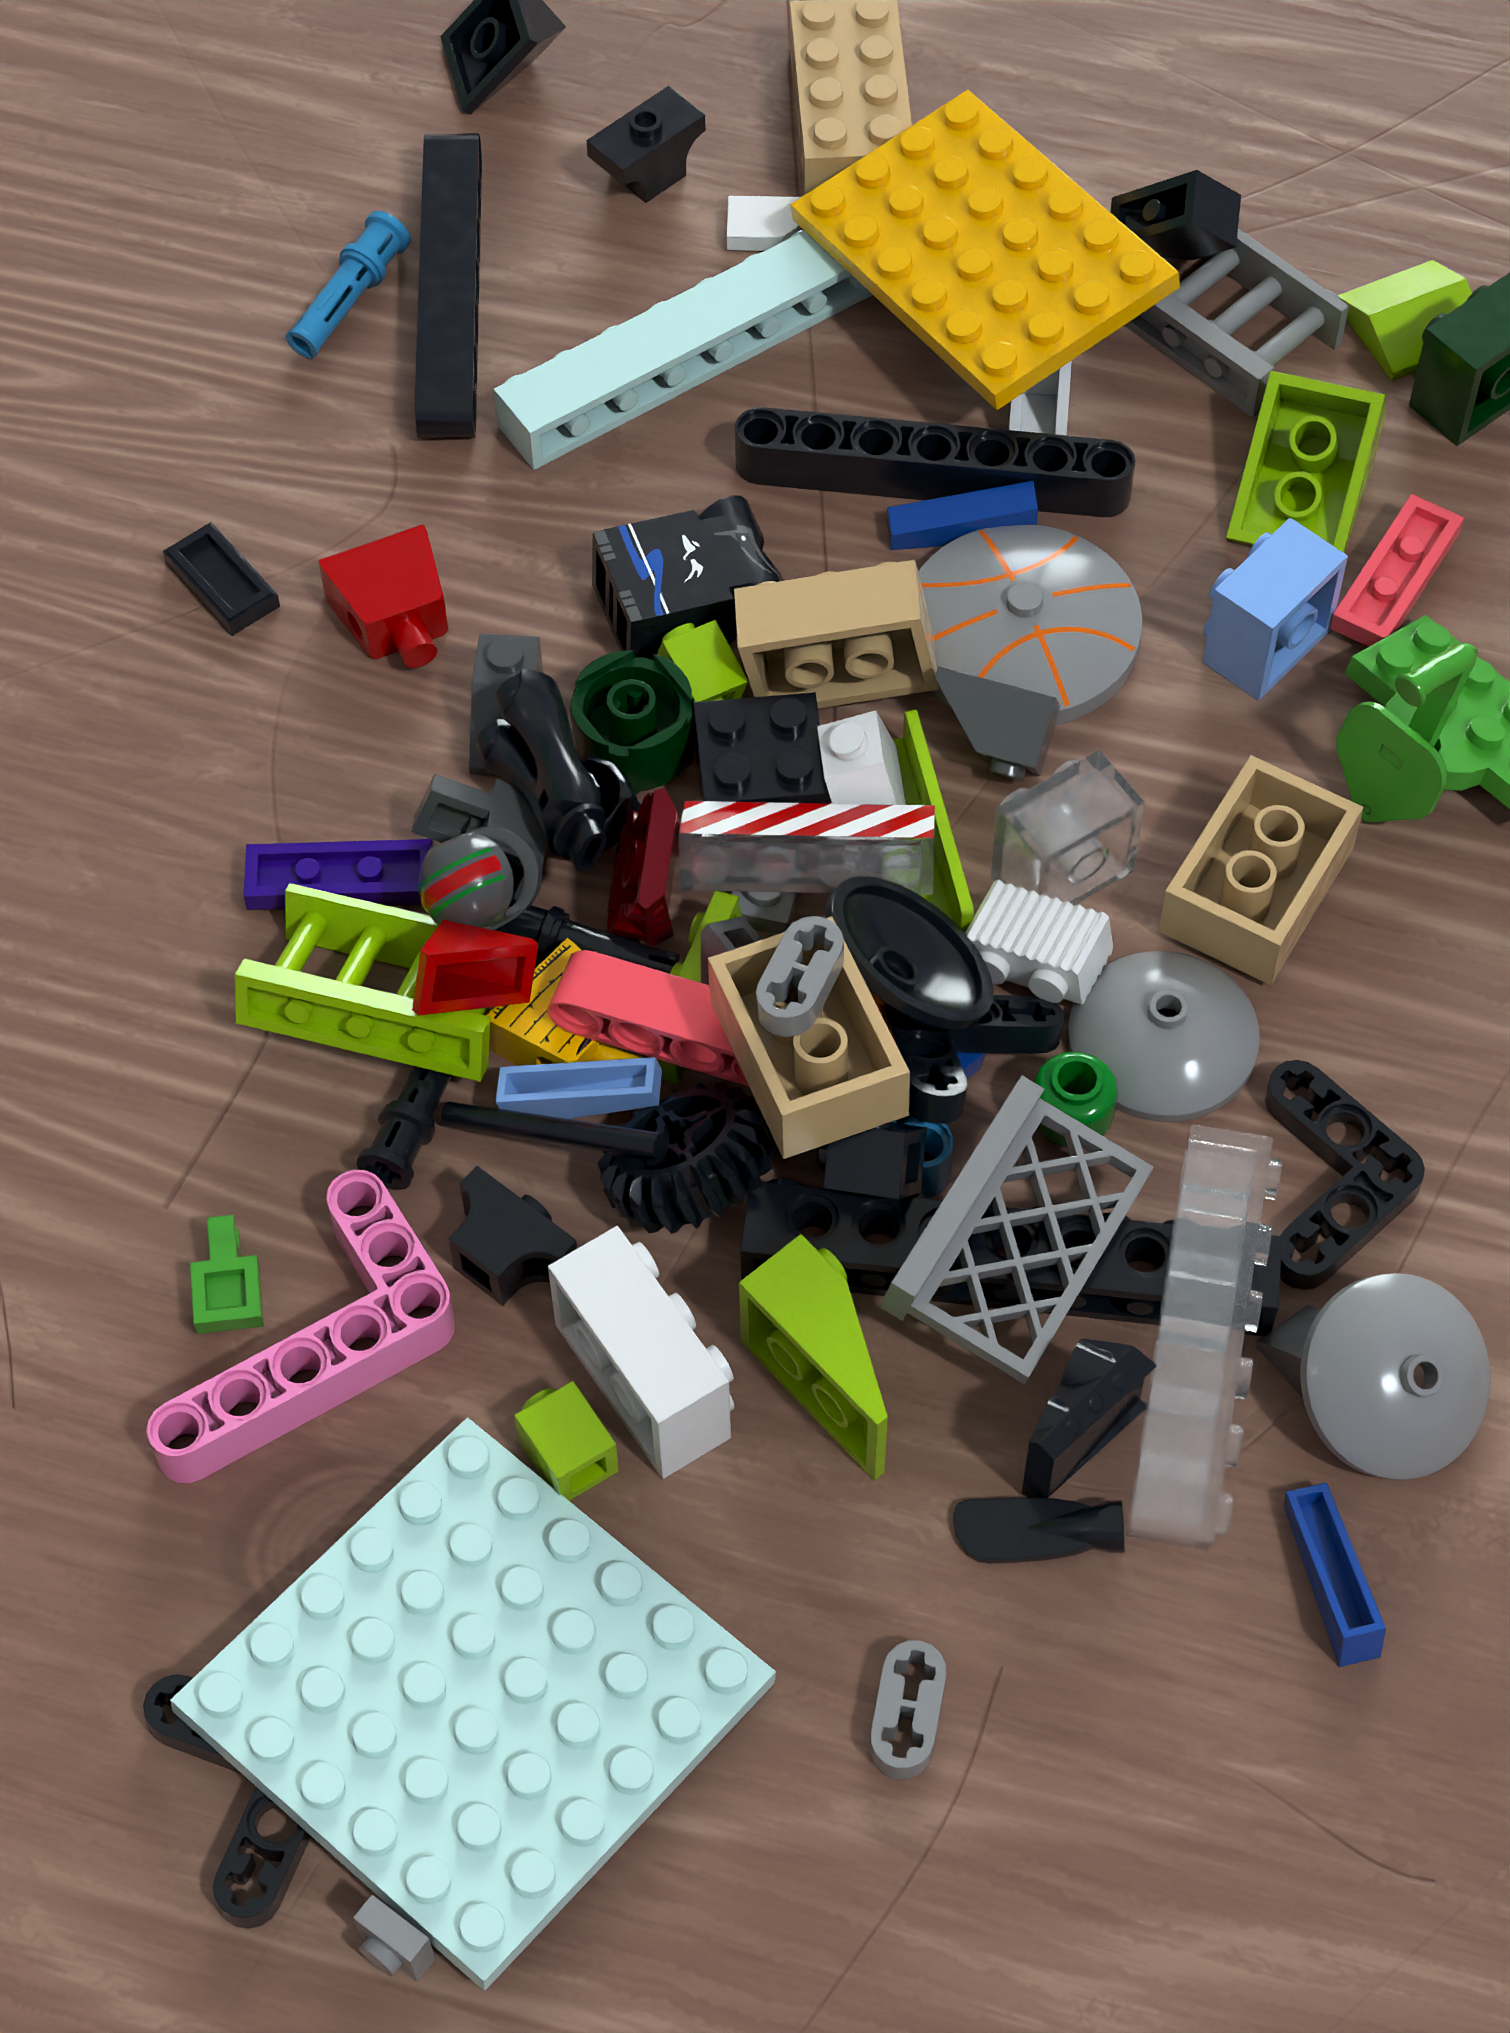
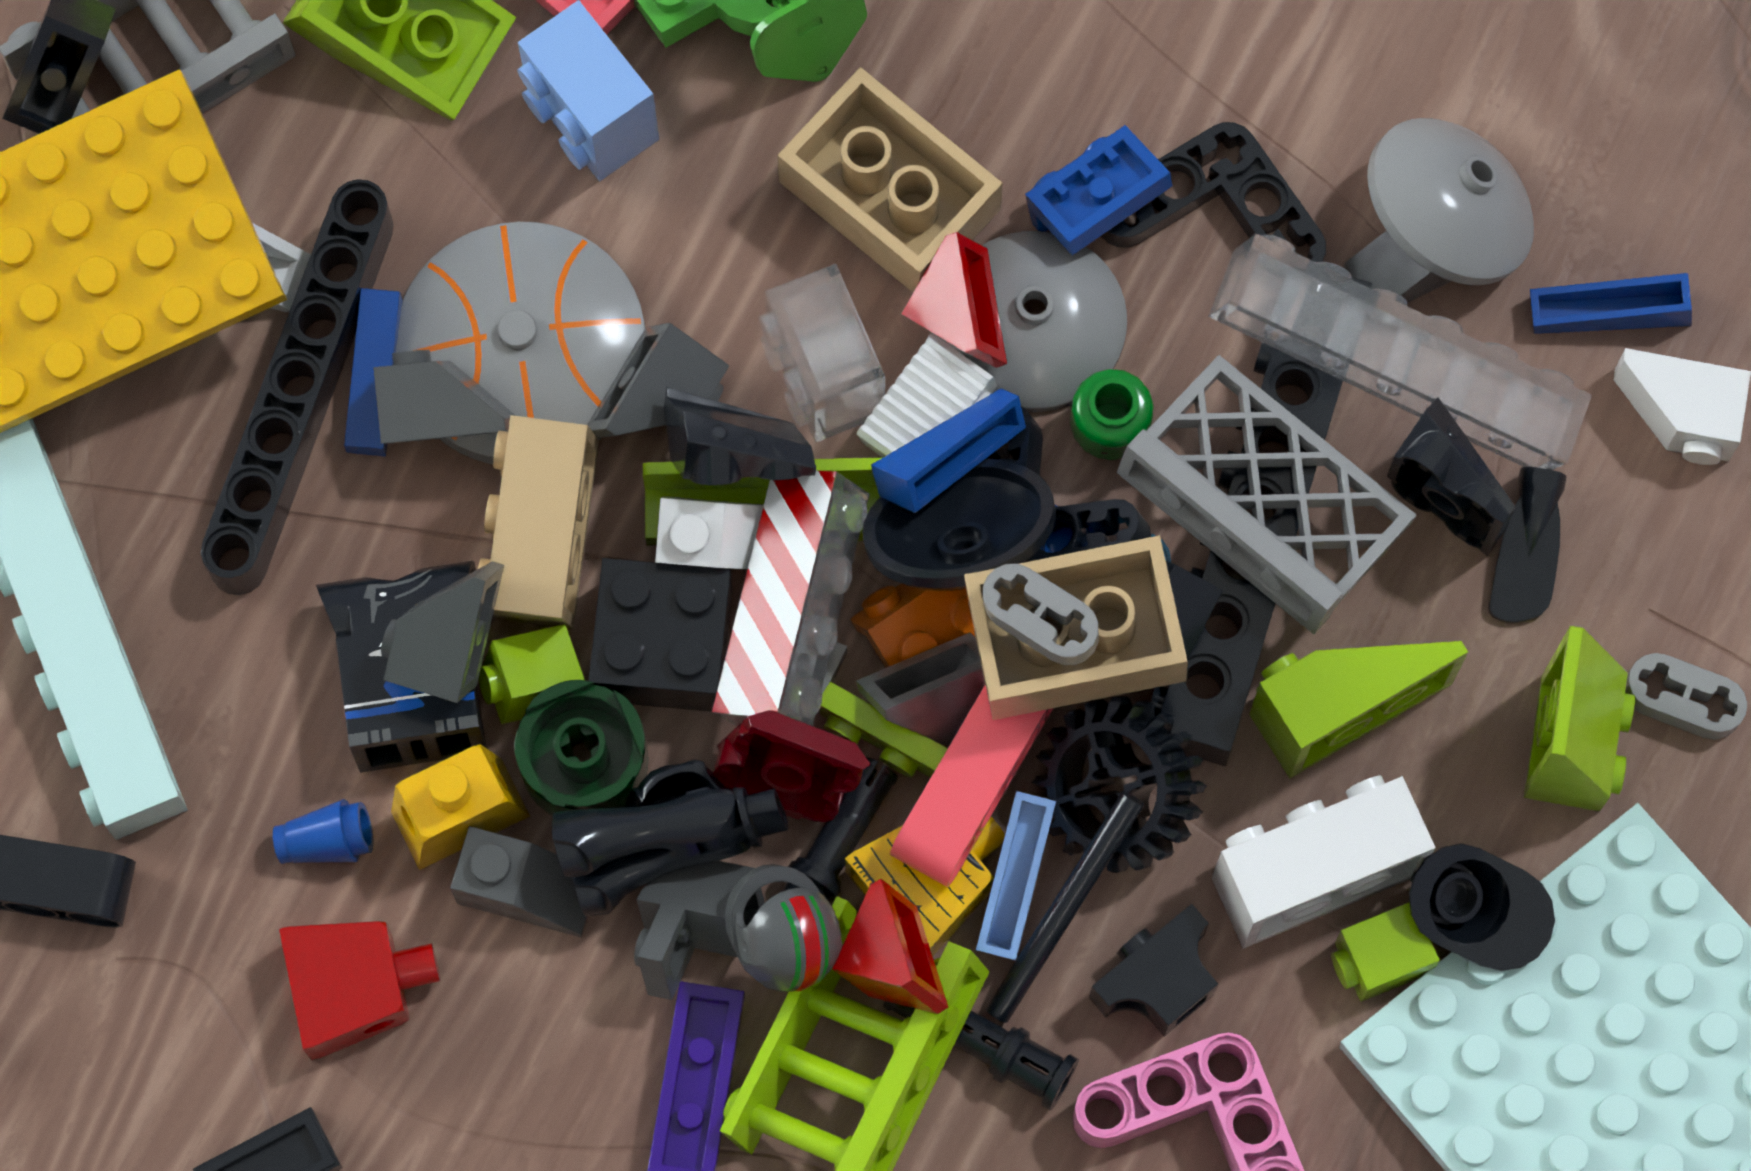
camera: 80 degrees left, 15 degrees up
none -> blue cone [273,799,374,864]
none -> dark grey slope [373,350,516,444]
none -> dark grey slope [381,561,504,703]
none -> yellow torso [391,744,530,870]
none -> black slope [664,387,816,485]
none -> blue piece [871,388,1026,513]
none -> slope [901,232,1007,368]
none -> blue bracket [1025,125,1173,256]
none -> black piece [1409,843,1555,971]
none -> lime slope [1524,626,1635,811]
none -> white slope [1613,348,1751,465]

